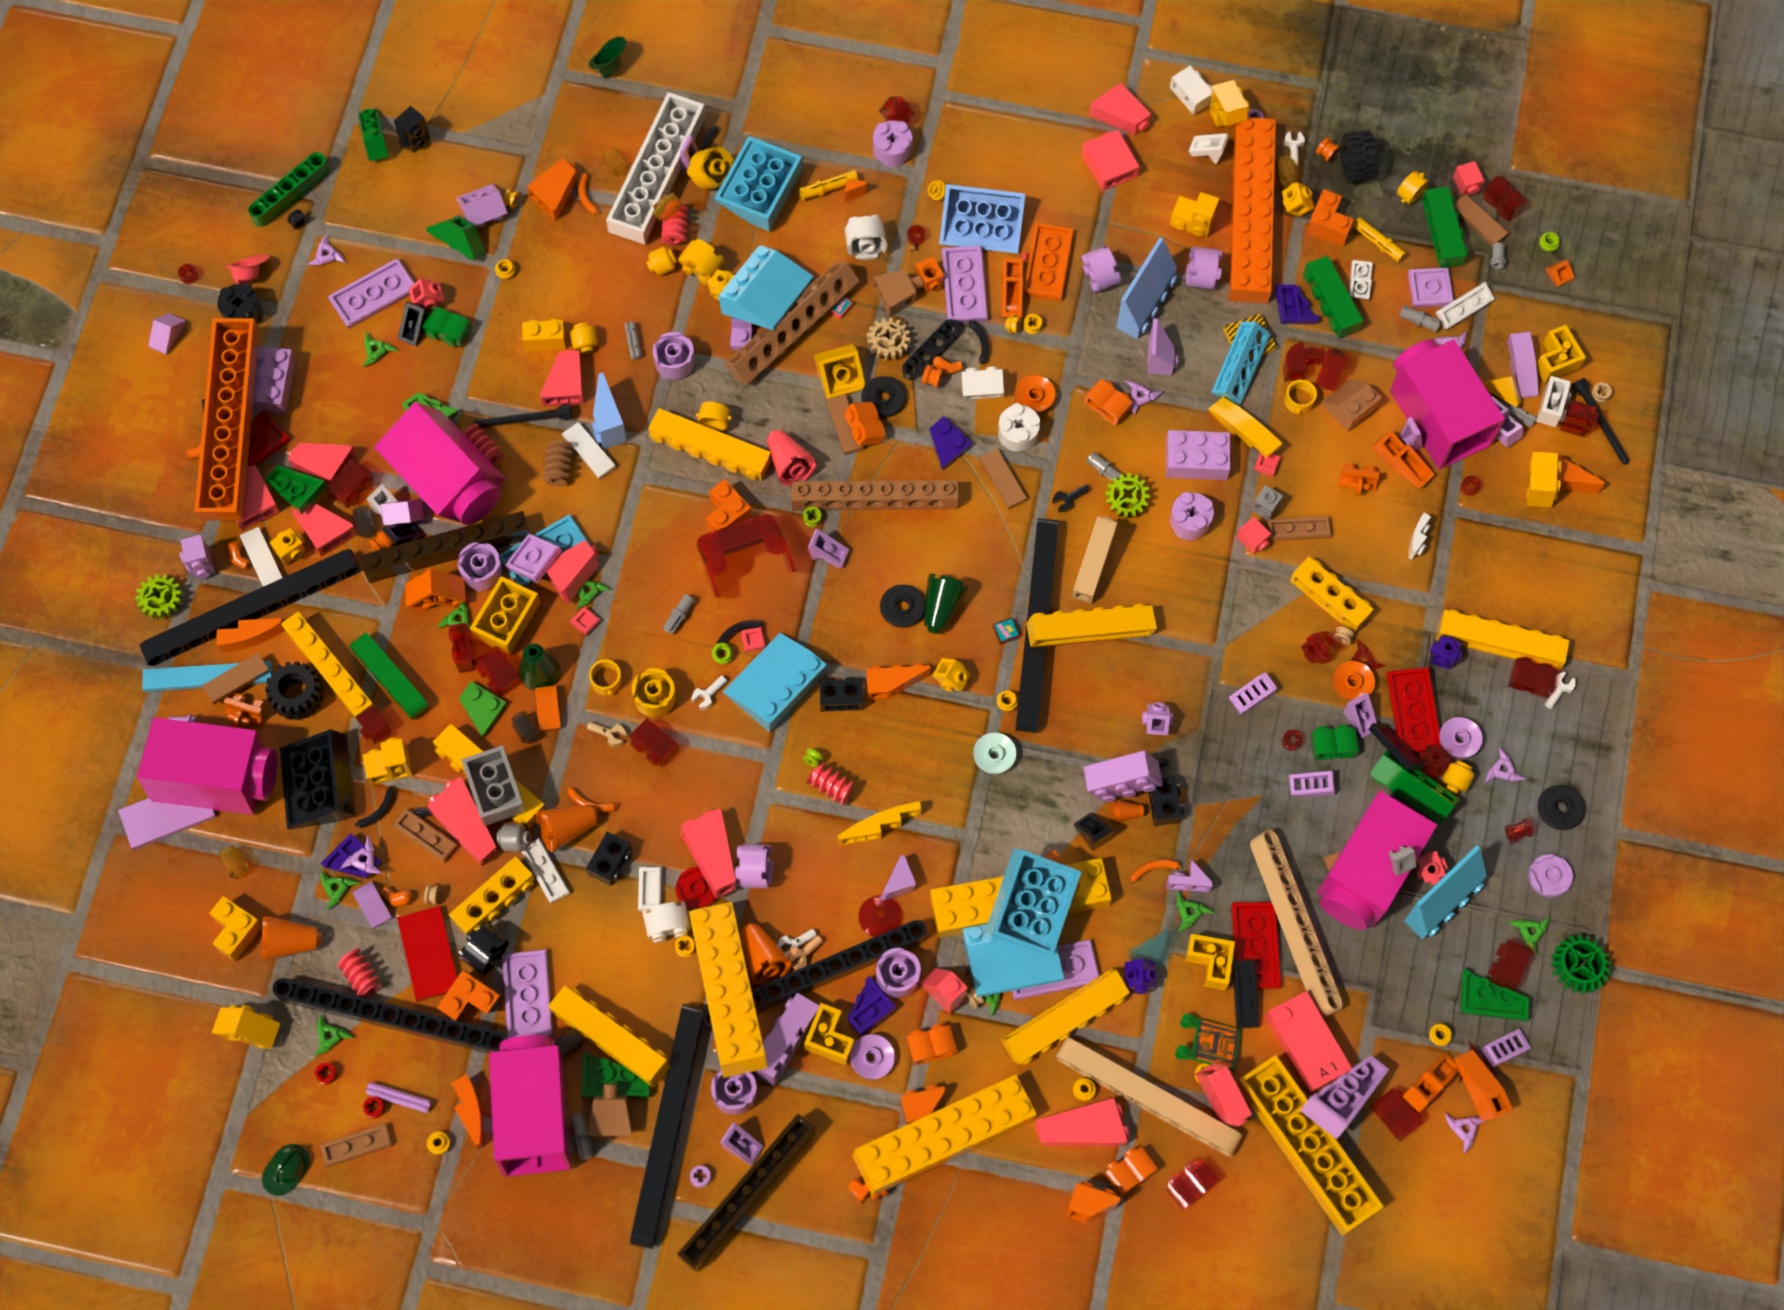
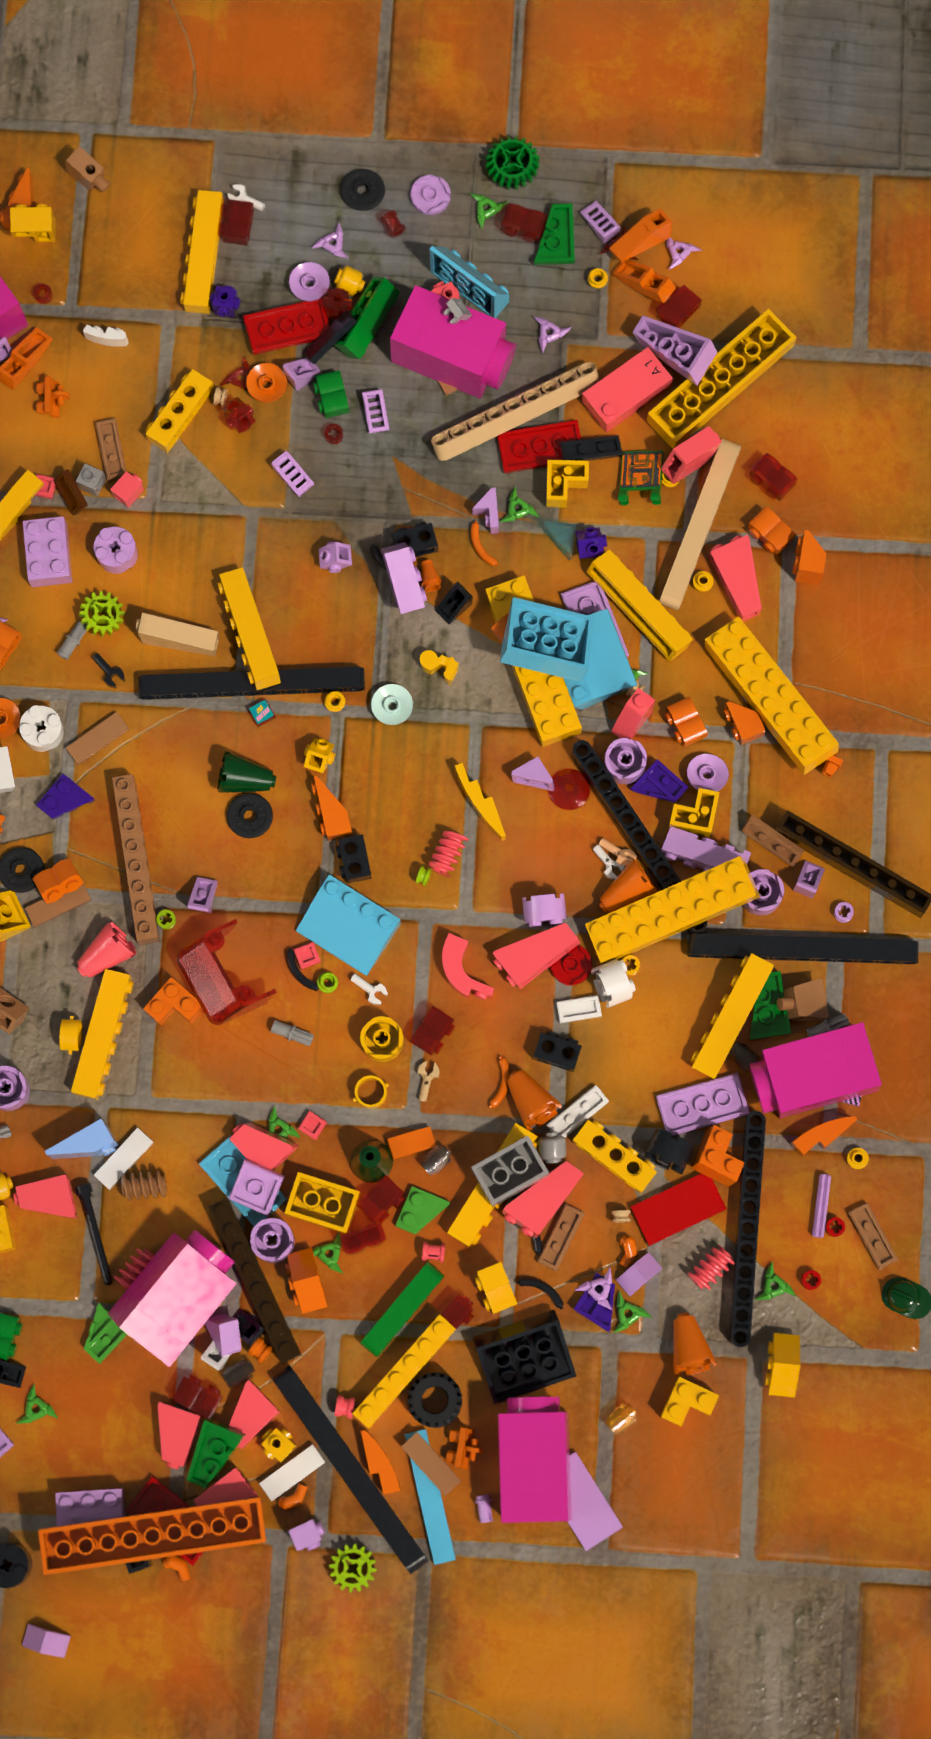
camera: 95 degrees left, 10 degrees up
none -> reddish brown tile [54,469,88,516]
none -> medium nougat torso [66,146,111,193]
none -> coral wheel [335,1395,356,1419]
none -> yellow leg [420,650,459,686]
none -> coral bush [422,1242,445,1263]
none -> coral arch [442,933,494,1000]
none -> lavender piece [533,316,572,353]
none -> medium nougat tile [741,814,804,867]

